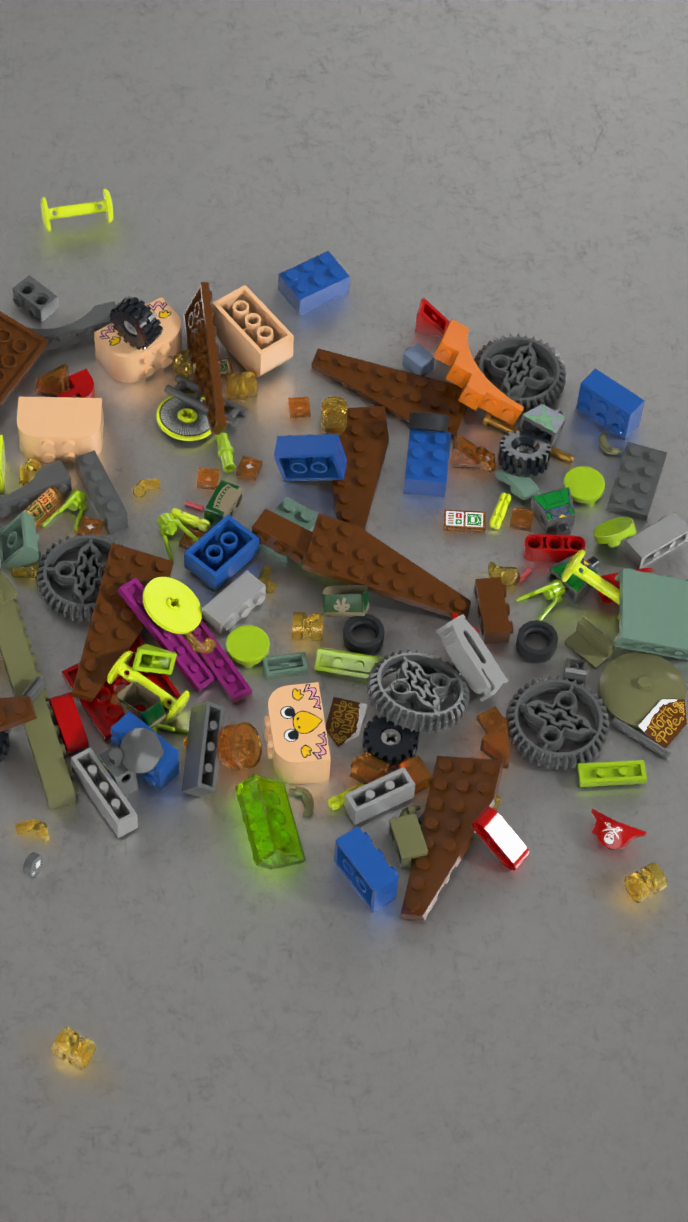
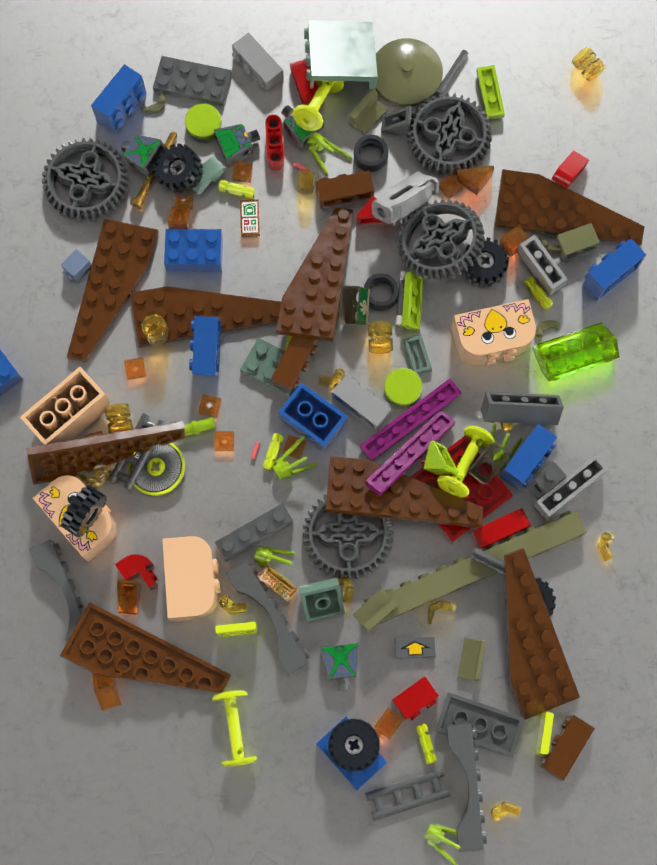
camera: 90 degrees left, 20 degrees up
dark grey brick [12,275,59,323] -> none
dark grey tile [23,852,43,877] -> none
clear orange tile [77,516,104,536] -> none
dark grey dish [120,728,164,773] -> none
clear yellow arm [133,478,160,498] -> none
neon yellow piece [142,577,202,634] -> none
clear yellow arm [184,633,216,654] -> none
piece [204,480,244,526] -> none
clear orange wheel [217,722,262,771] -> none
sticker [326,697,368,747] -> none
clear orange brick [350,752,389,785] -> none
black tyre [408,412,449,432] -> none
red slope [415,298,449,337] -> none
orange arch [433,319,524,426] -> none
red hat [591,809,647,850] -> none
lime tile [593,517,637,547] -> none
sticker [638,699,687,748] -> none

